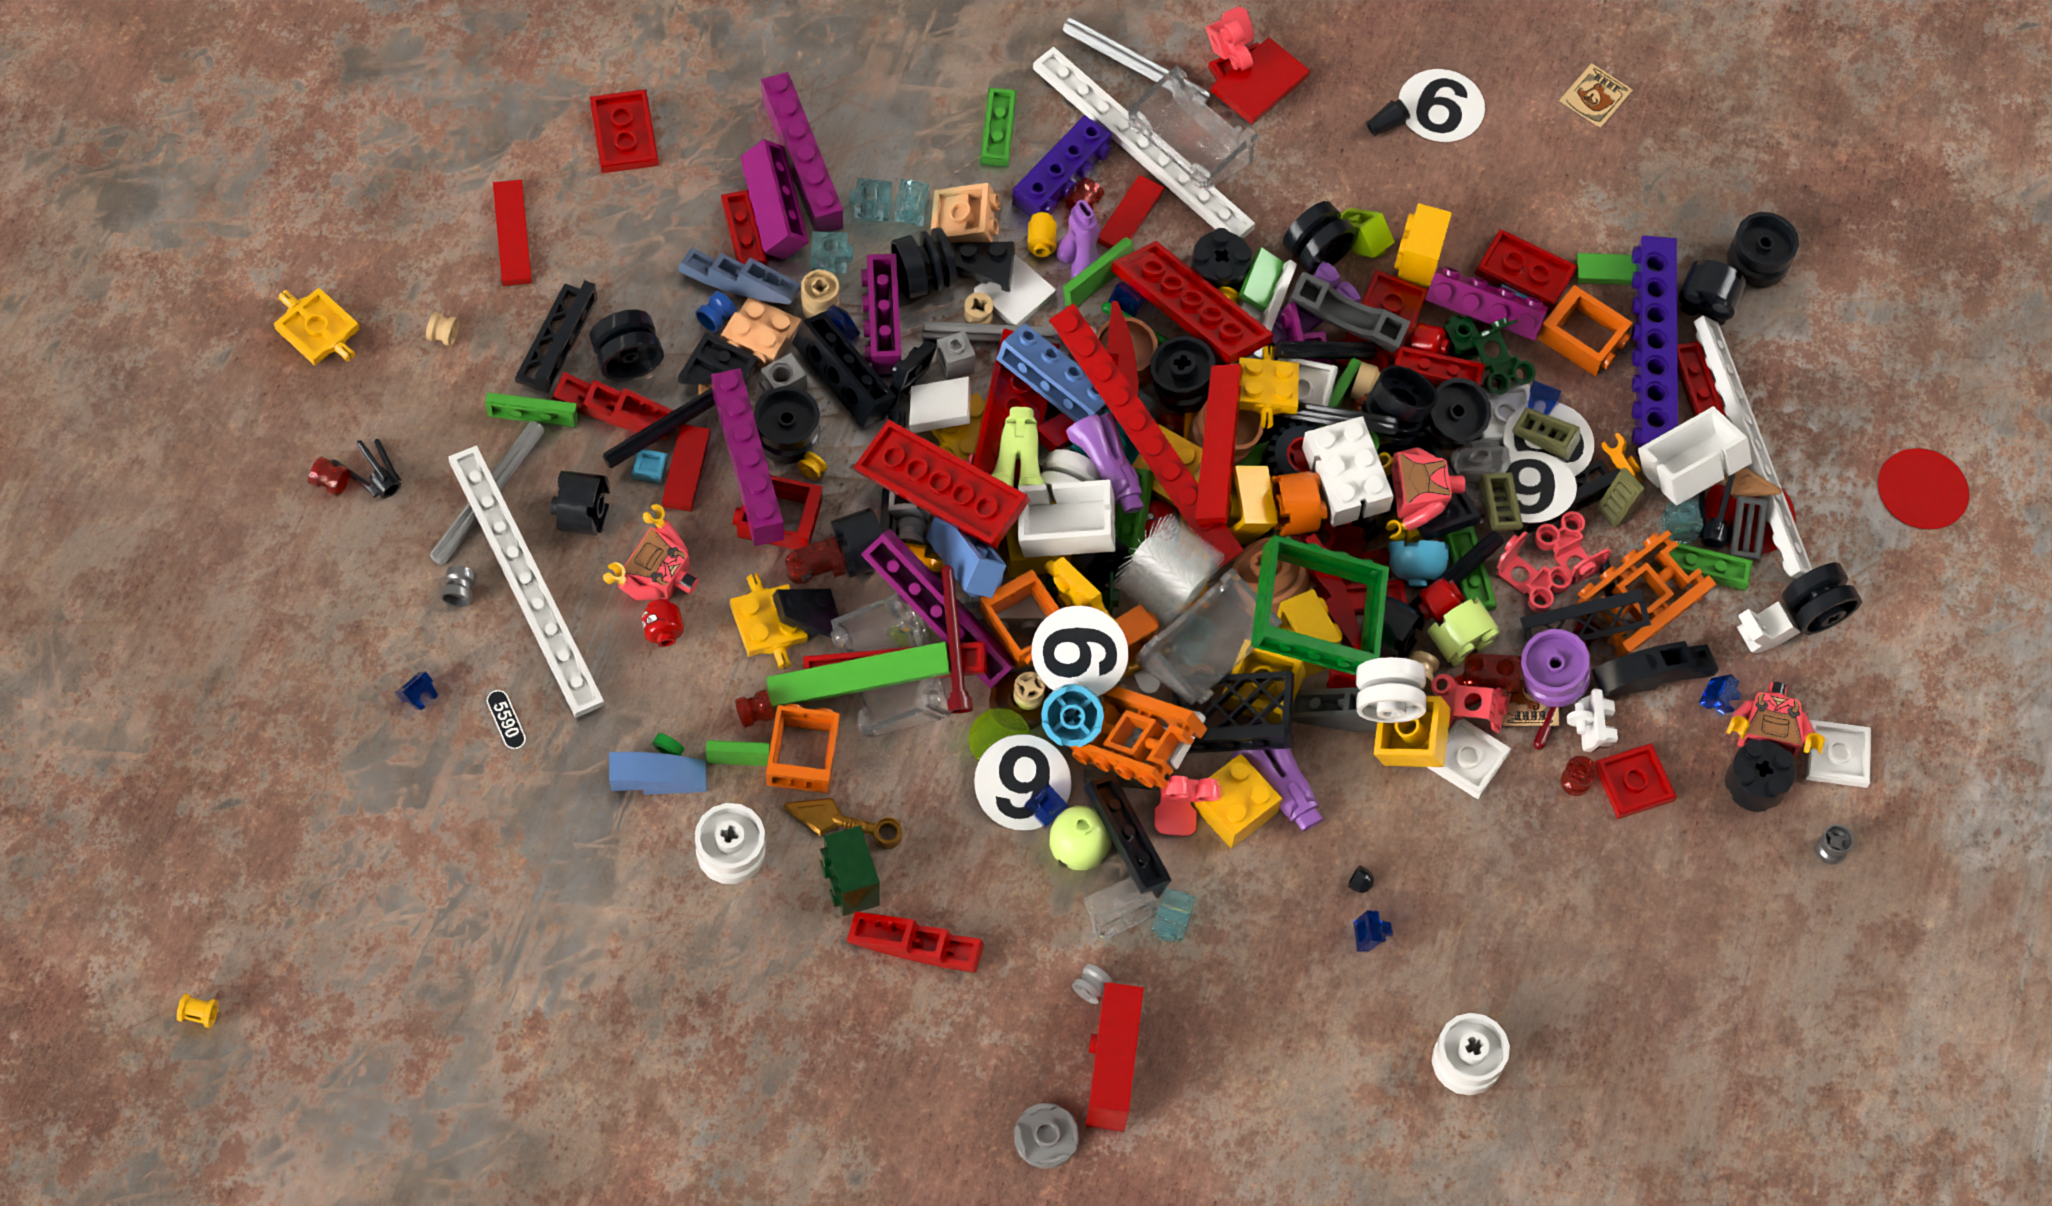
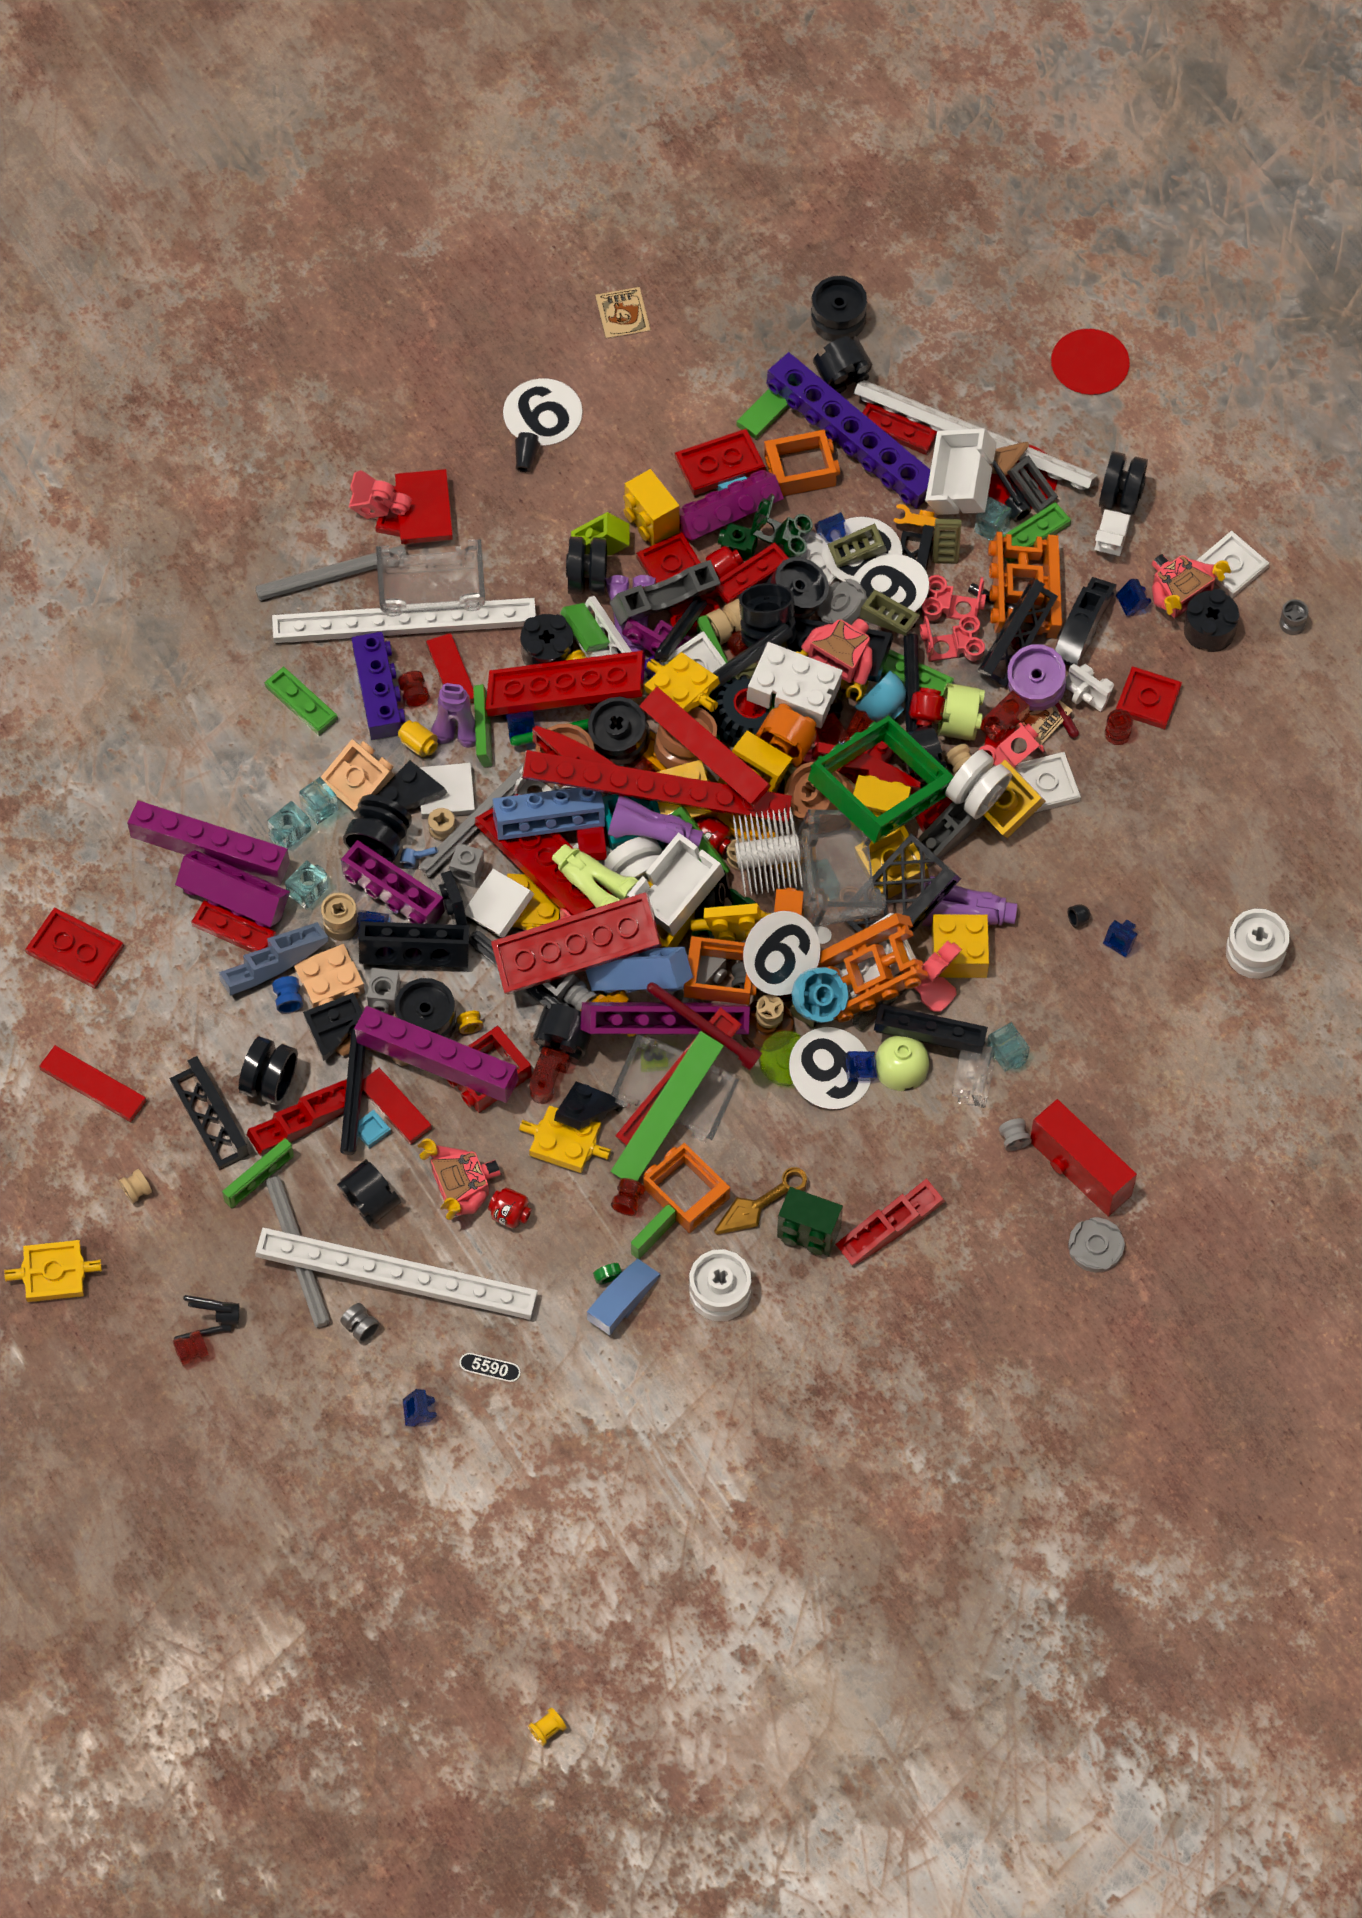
camera: 45 degrees left, 0 degrees up
none -> medium blue hand [400,847,438,869]

